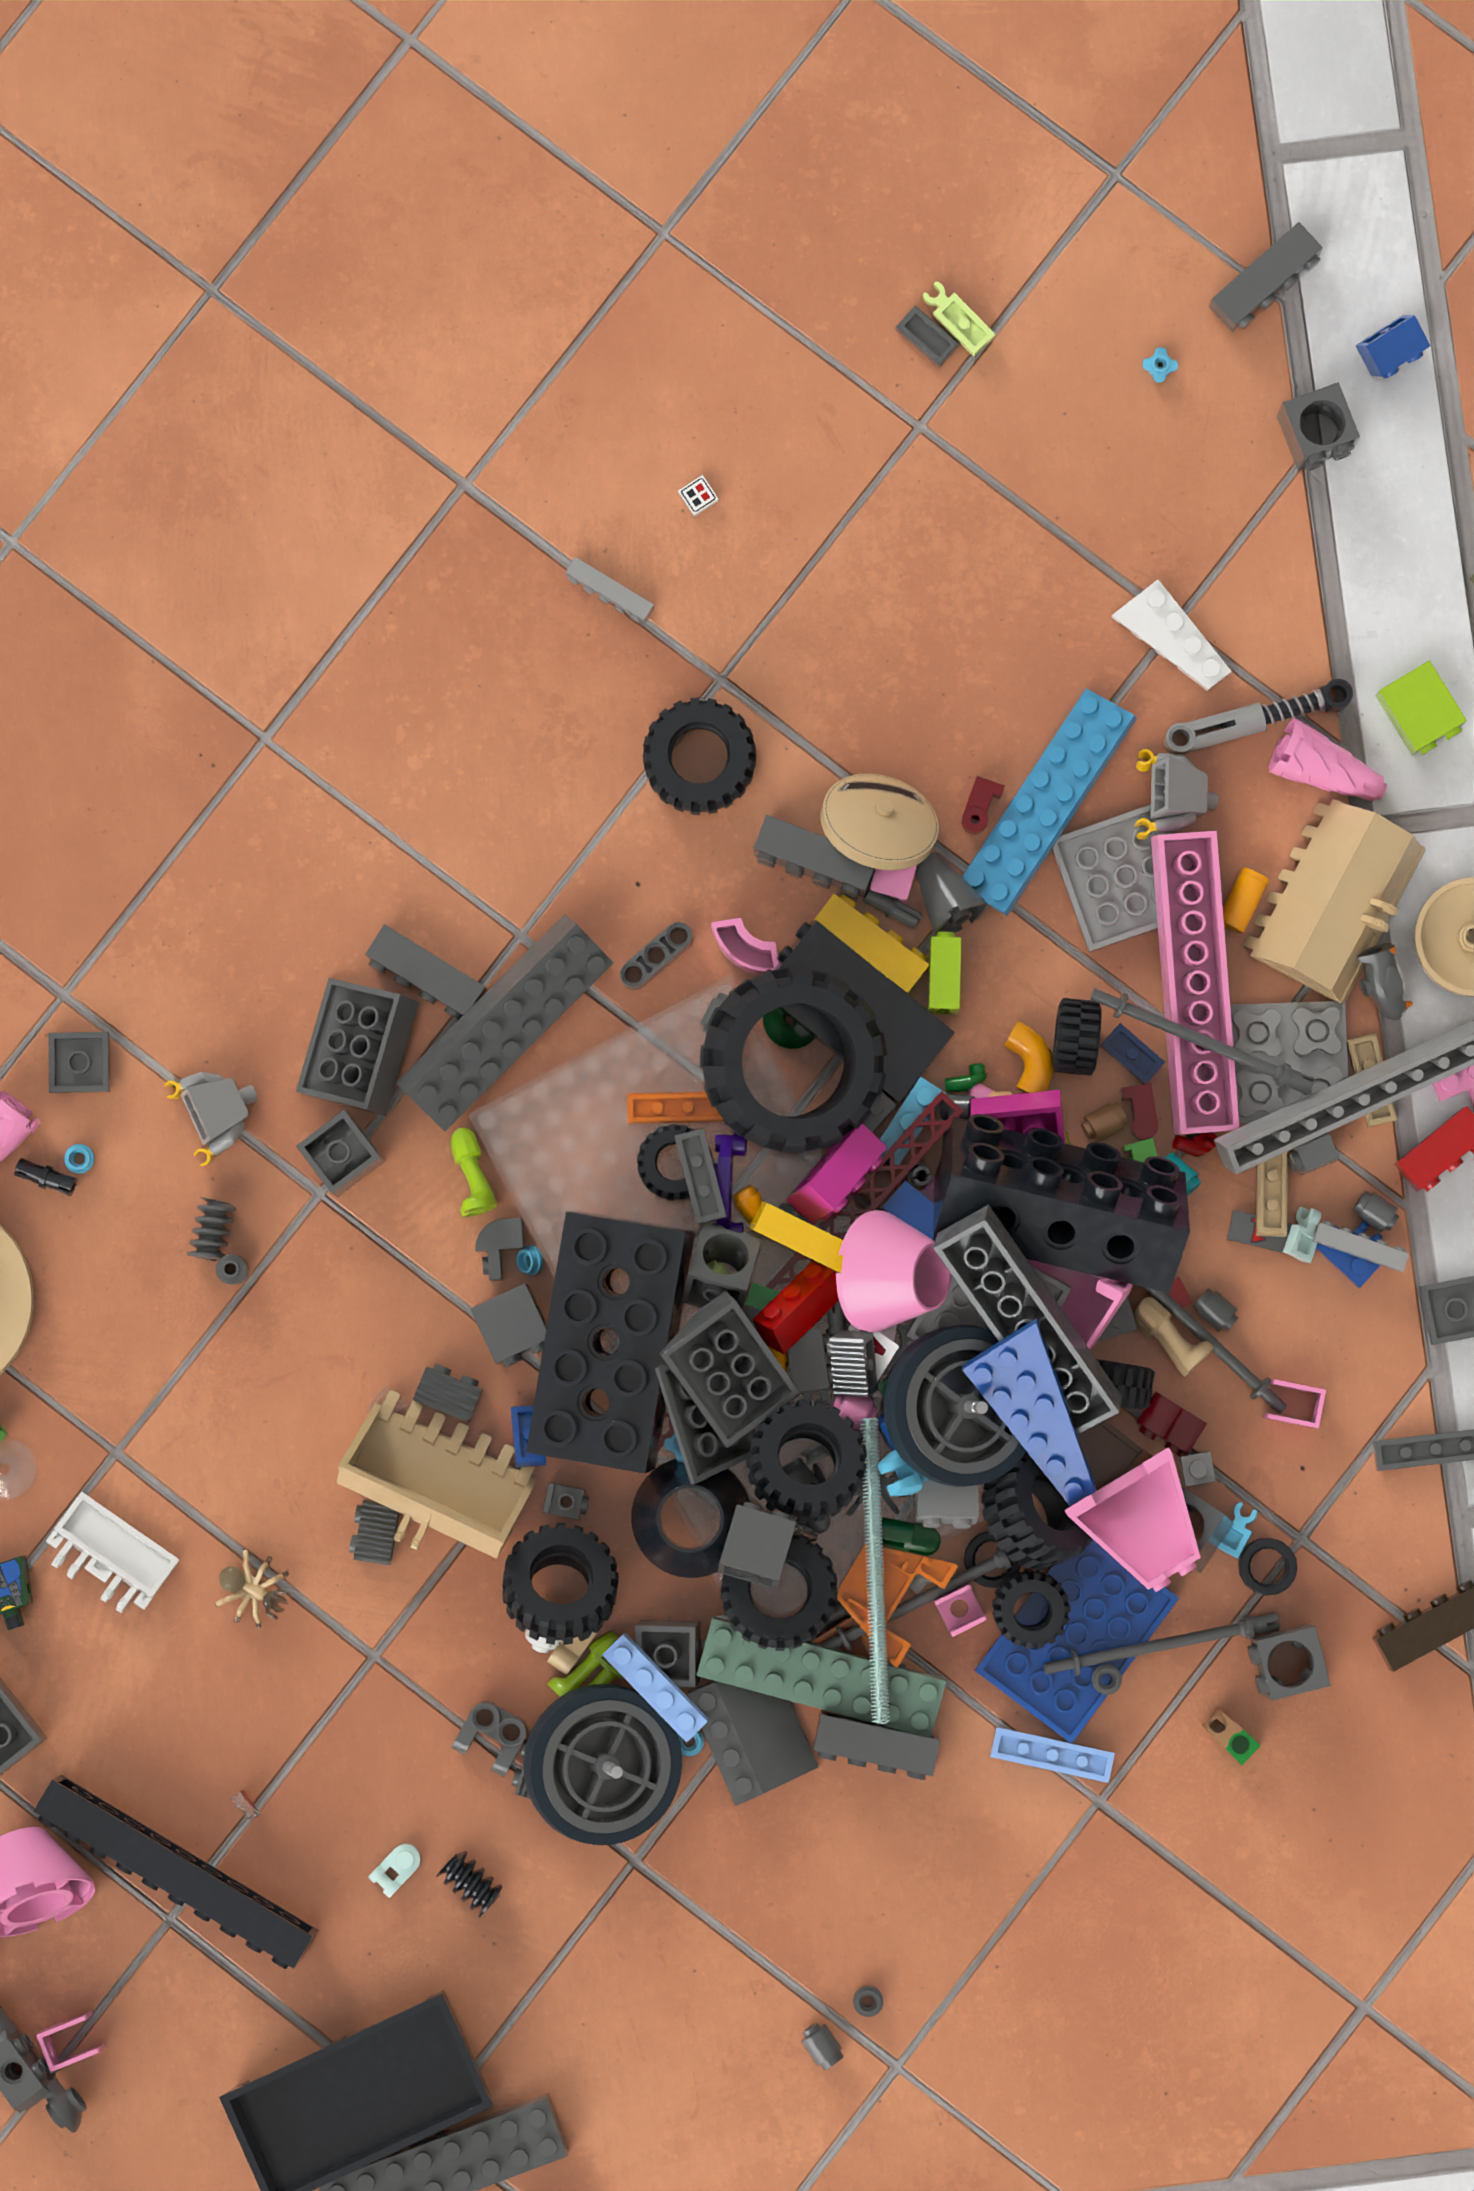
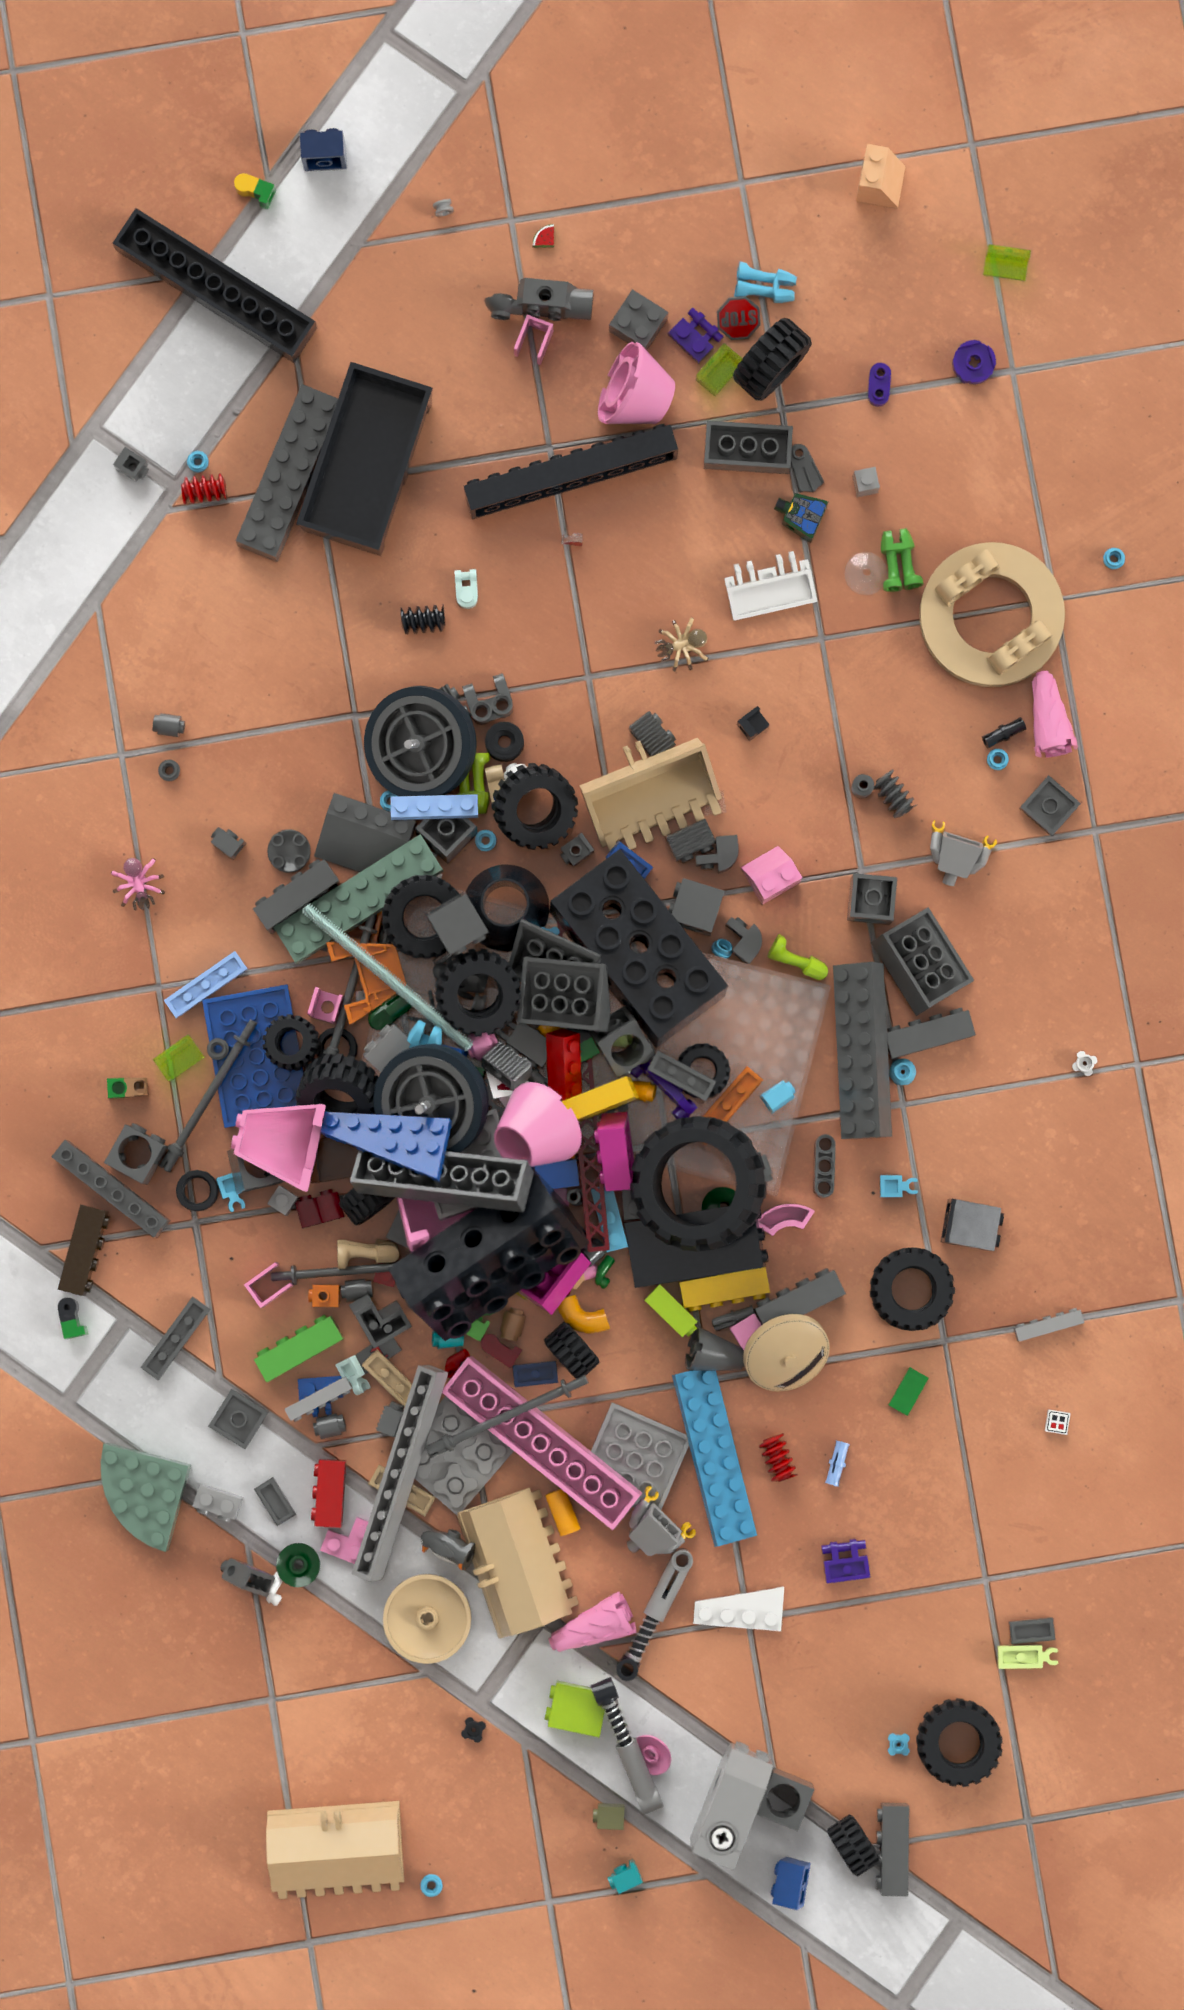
camera: 125 degrees right, 0 degrees up
dark red leg [962,776,1005,835] -> none
none -> dark grey brick [51,1140,171,1238]
none -> animal [111,858,165,911]
none -> clear neon green panel [153,1034,205,1082]
none -> dark grey brick [211,827,246,860]
none -> bright green brick [254,1315,345,1383]
none -> dark grey dish [267,829,311,873]
none -> orange brick [308,1285,340,1307]
none -> dark grey brick [349,1294,412,1349]
none -> medium azure plate [475,830,496,851]
none -> black tyre [485,722,524,762]
none -> piece [590,1677,664,1815]
none -> bright pink dish [636,1735,671,1775]
none -> light grey piece [690,1741,773,1870]
none -> dark grey brick [695,835,739,874]
none -> black panel [737,706,769,741]
none -> bright pink slope [741,846,802,905]
none -> red piece [759,1433,798,1482]
none -> medium azure brick [760,1080,796,1114]
none -> dark purple plate [821,1539,870,1583]
none -> light blue pin [825,1440,850,1487]
none -> black tyre [827,1814,880,1877]
none -> medium azure plate [880,1175,918,1197]
none -> green tile [888,1367,929,1416]
none -> medium azure plate [889,1059,916,1086]
none -> black tyre [916,1698,1003,1787]
none -> slope [941,1199,1004,1251]
none -> white plate [1072,1051,1097,1076]

